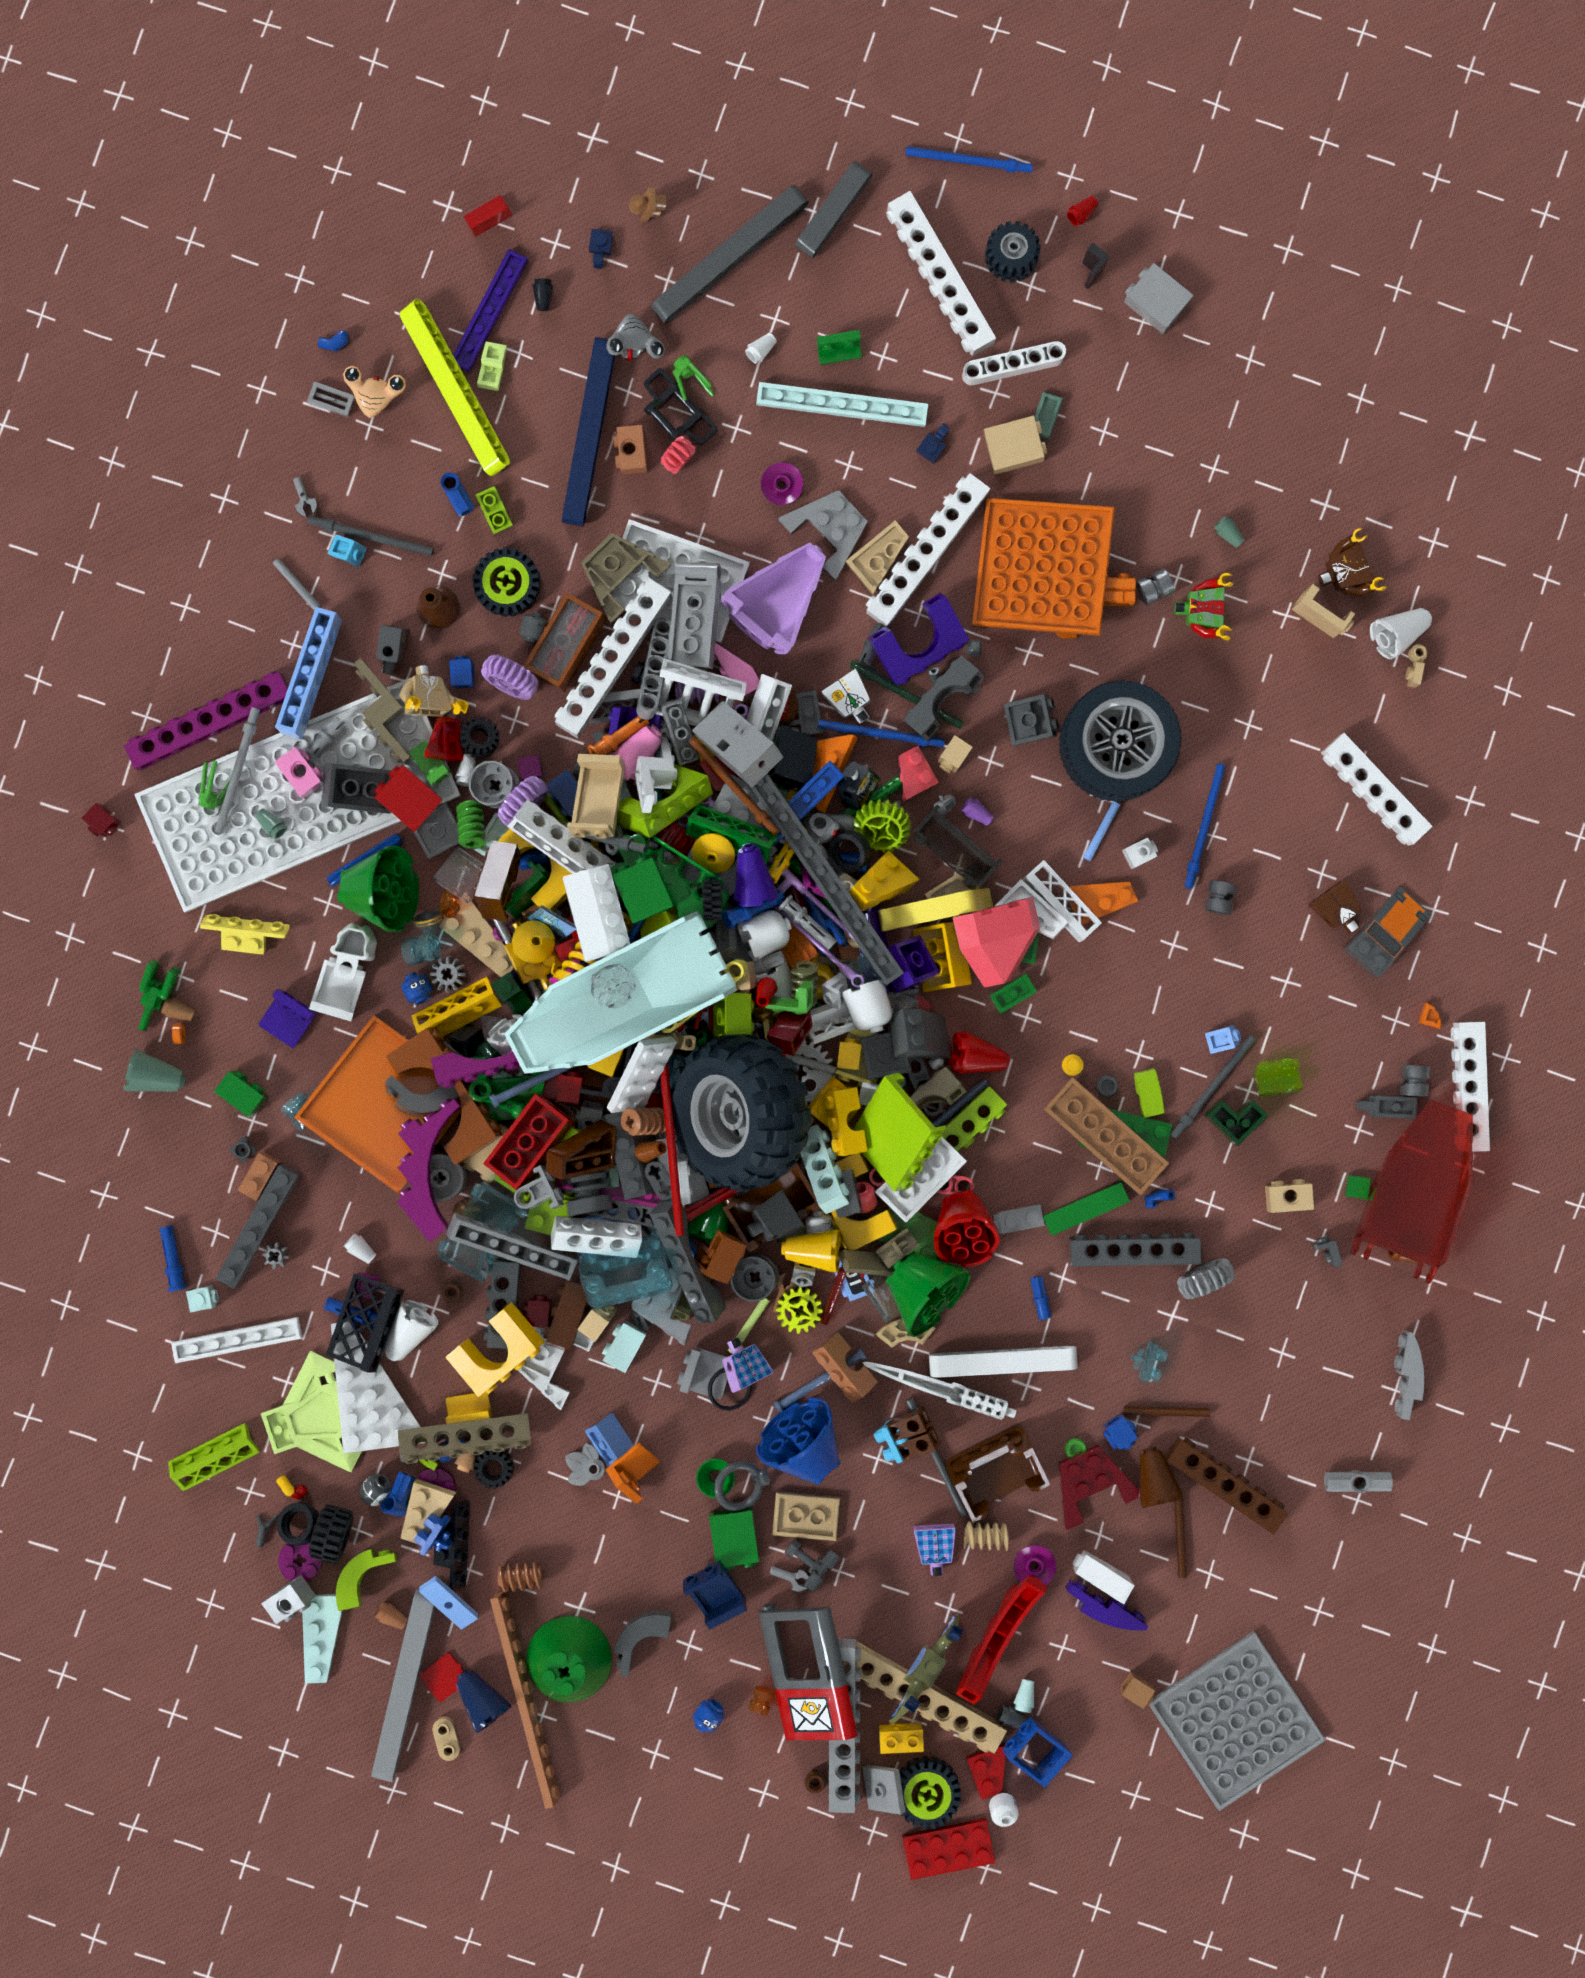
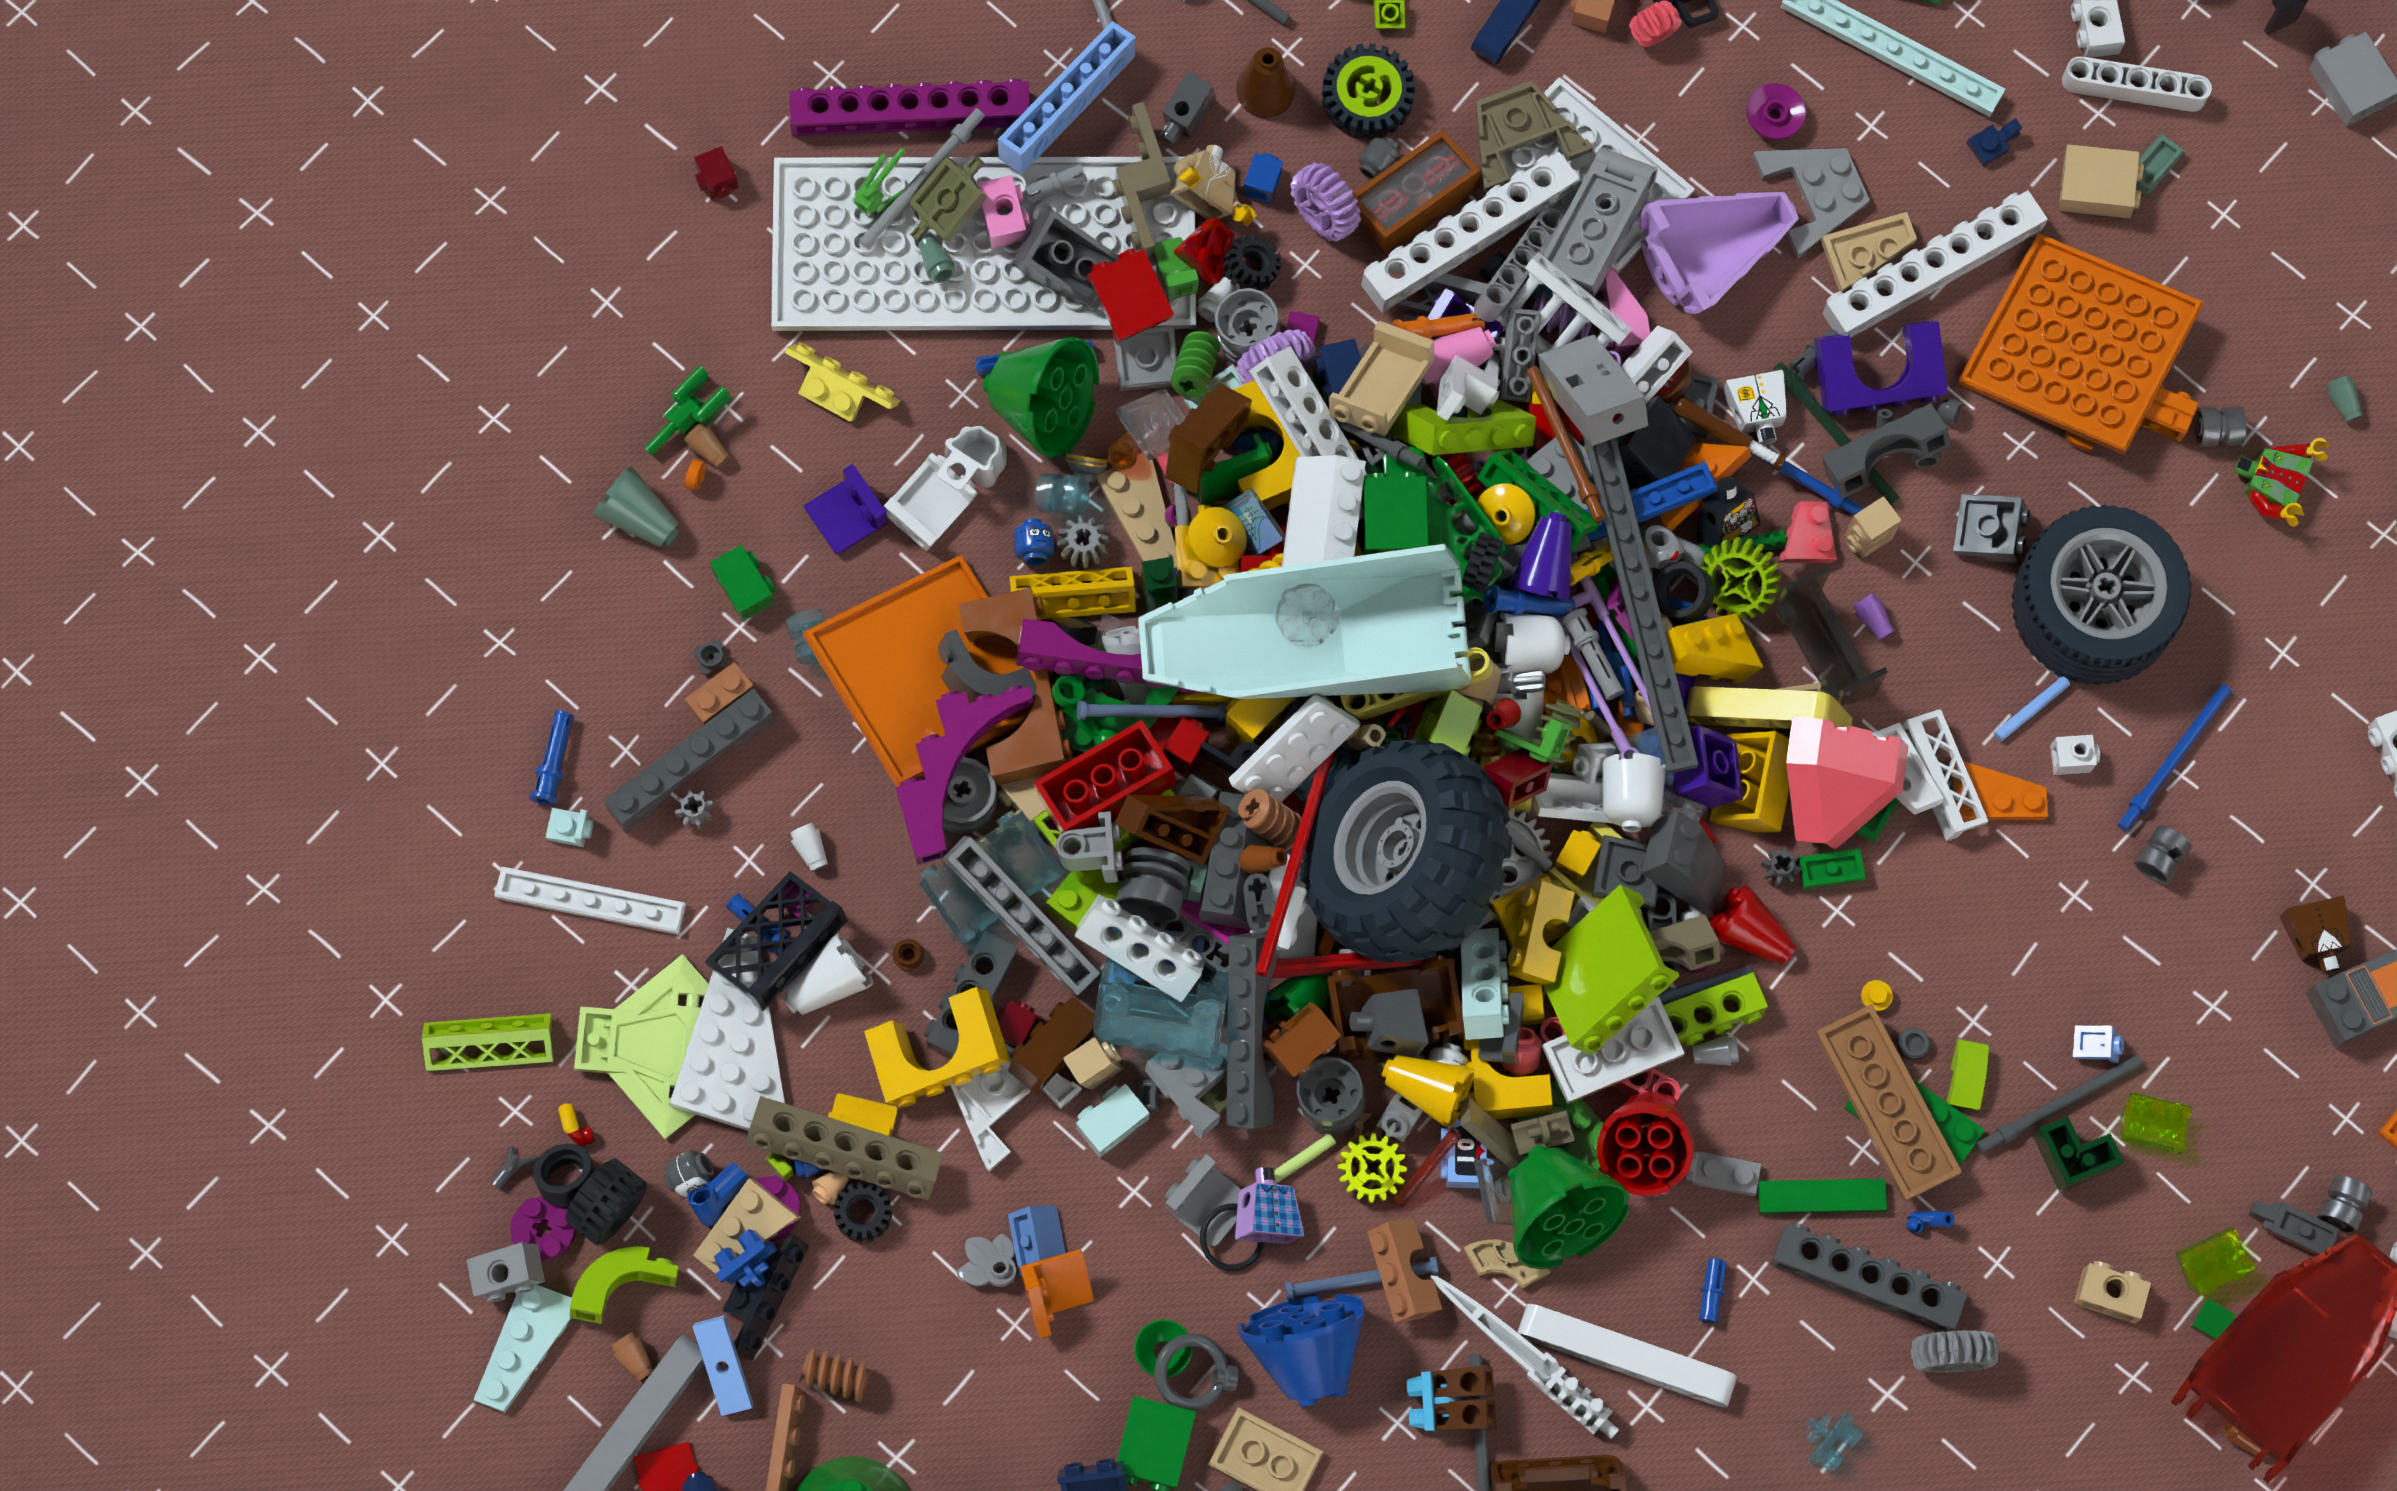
camera: 20 degrees right, 15 degrees down
light grey piece [933,794,956,815] -> none
dark grey bracket [1311,1236,1343,1268] -> none
none -> olive plate [908,155,987,242]
none -> reddish brown piece [1674,398,1787,471]
none -> light grey cone [1692,1035,1739,1066]
none -> dark grey gear [1761,847,1801,887]
none -> clear neon green bracket [2175,1227,2256,1294]

